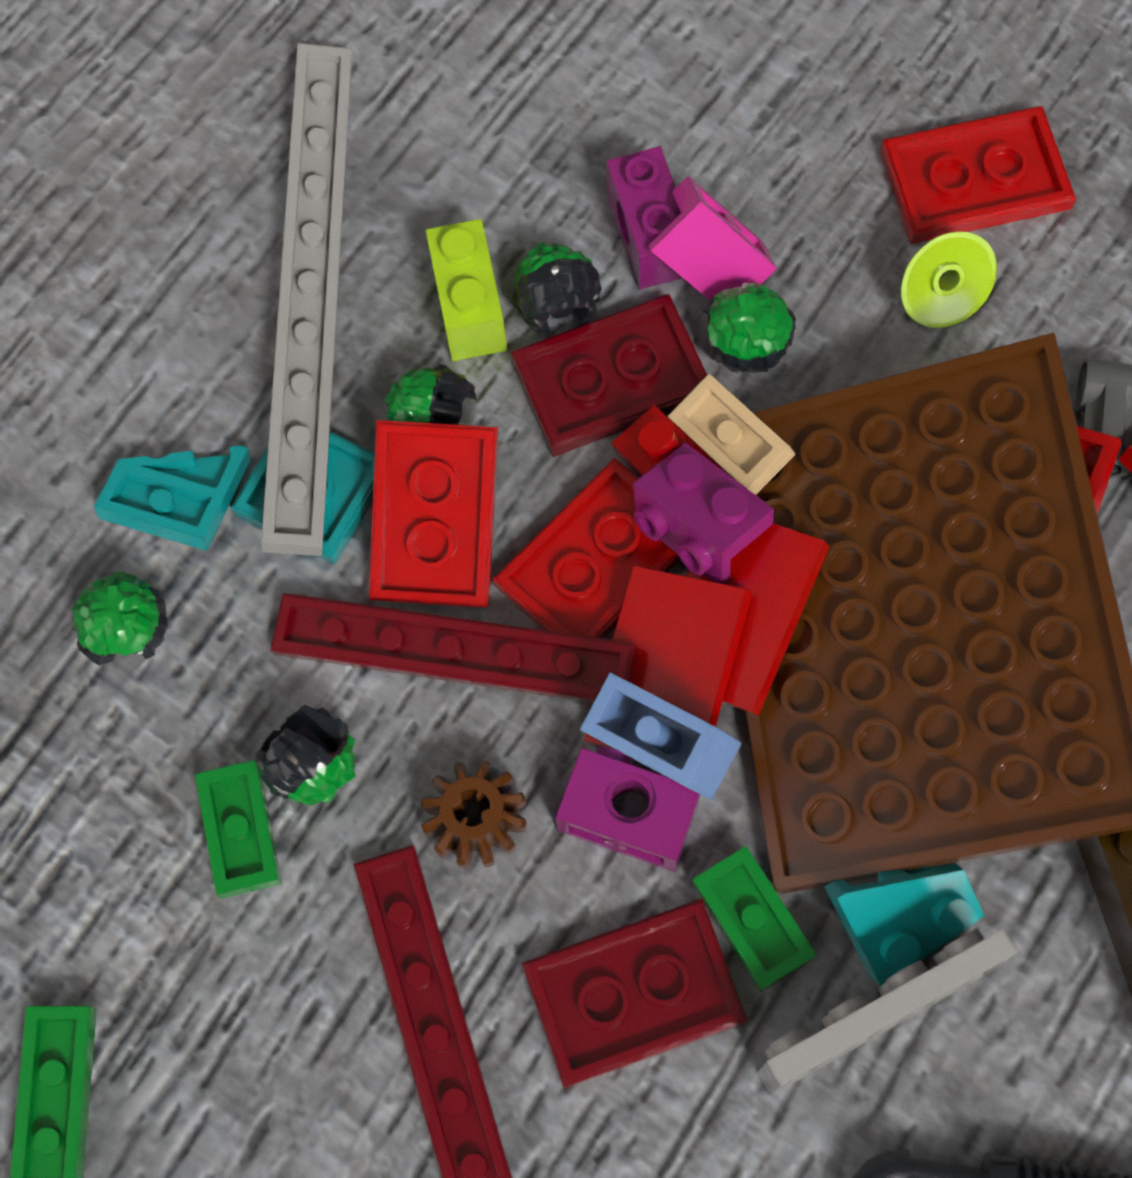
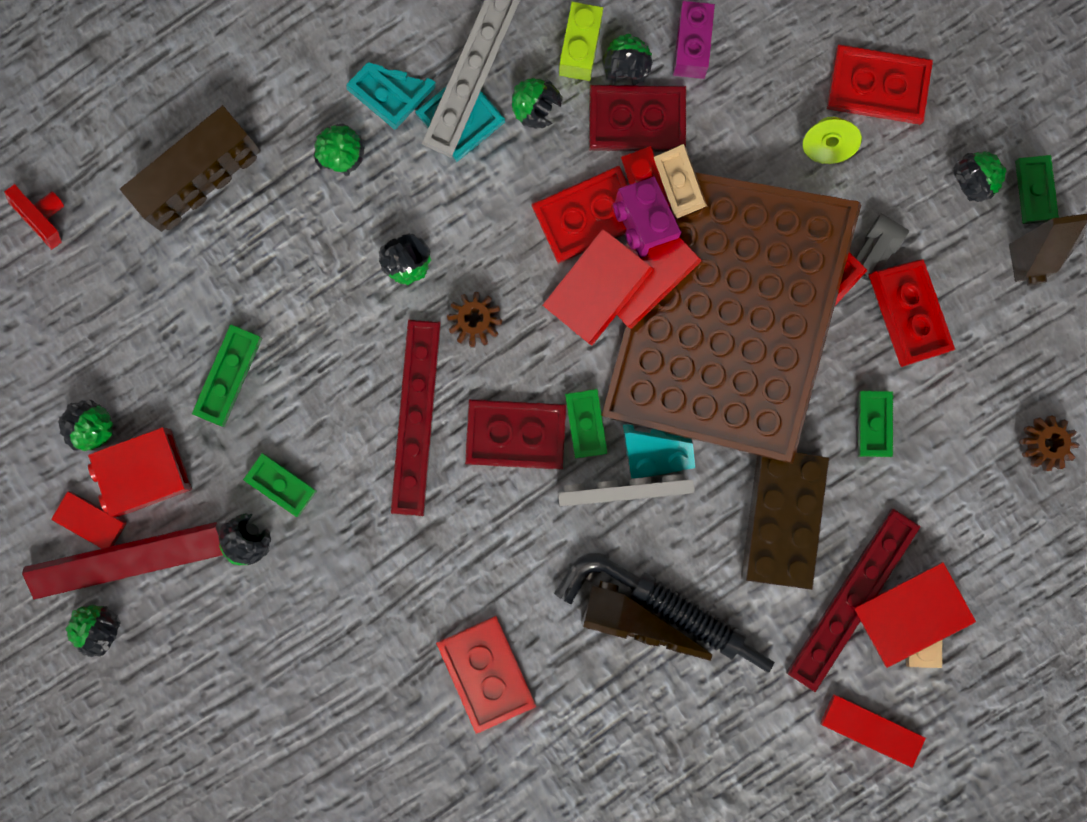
camera: 20 degrees right, 15 degrees up
green plate [195,760,283,899] -> none
dark red tile [270,593,637,703] -> none
red tile [369,420,499,608] -> none
magenta brick [555,746,701,872] -> none
medium blue brick [580,673,742,800] -> none
dark pink panel [648,175,777,300] -> none
green piece [704,282,796,373] -> none

